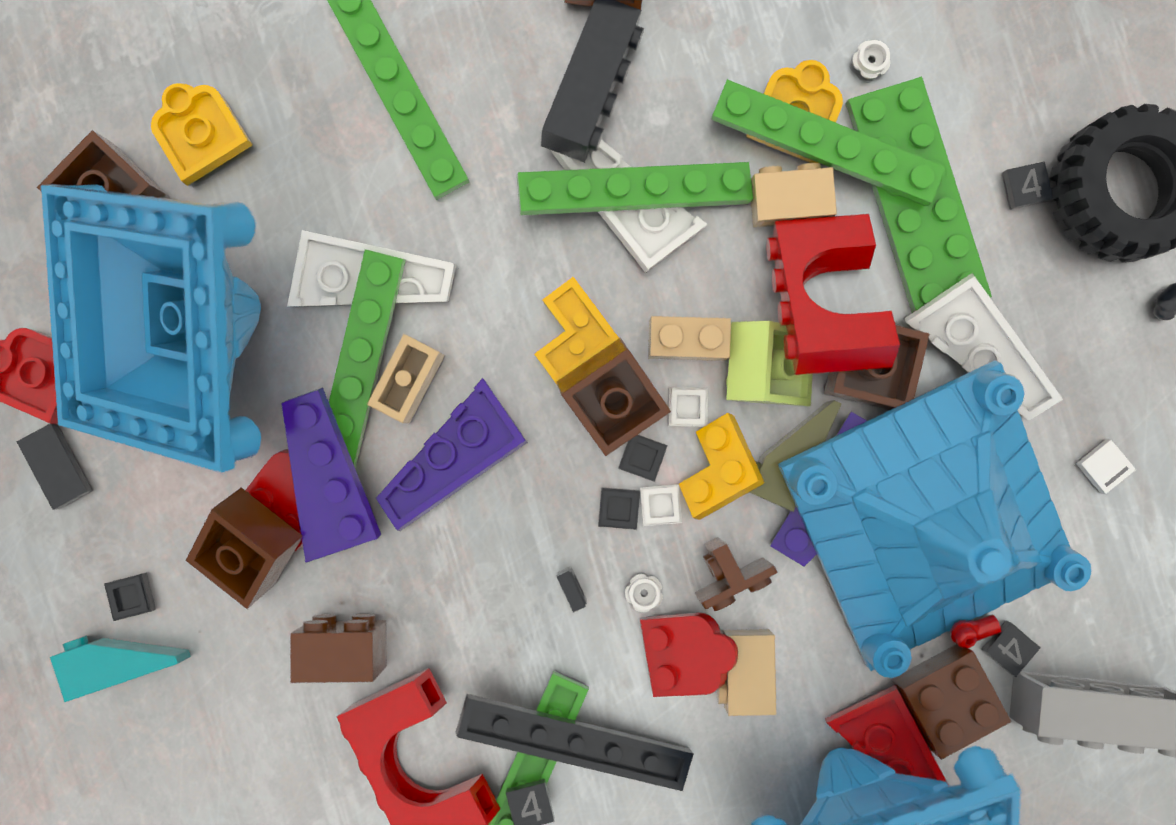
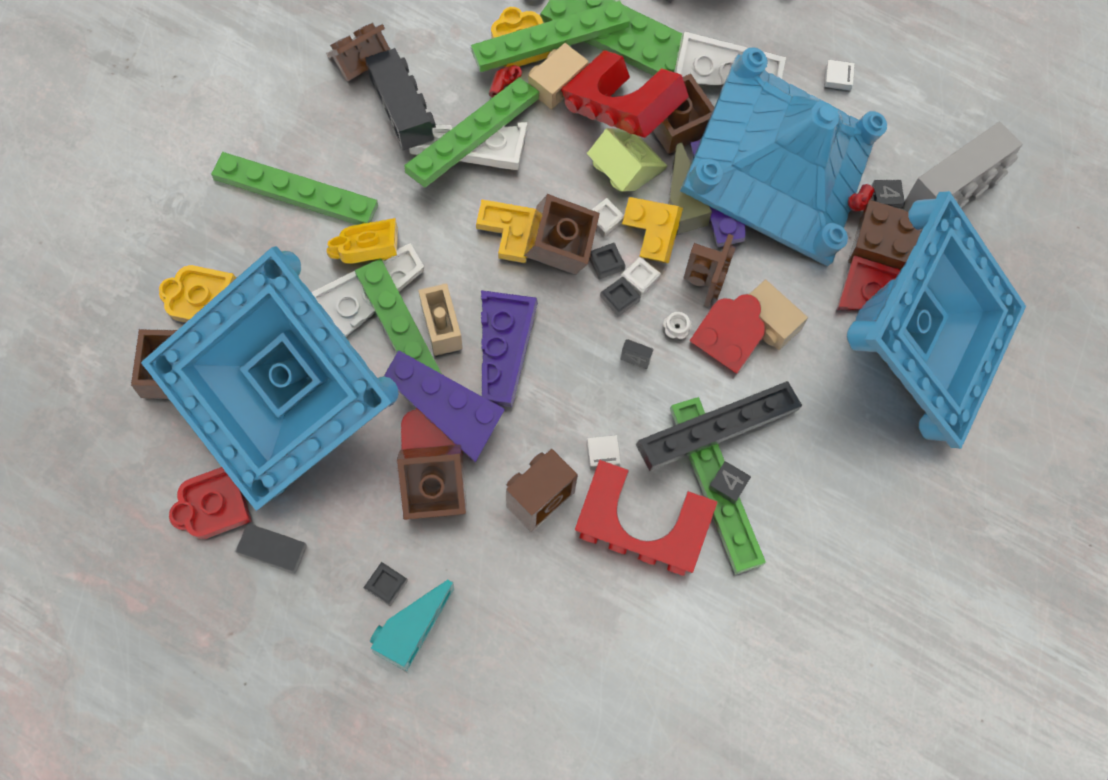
camera: 45 degrees left, 20 degrees down
tan brick [648,316,731,361] -> none
none -> yellow plate [326,218,398,263]
none -> red arm [489,65,522,98]
none -> white tile [587,435,621,470]

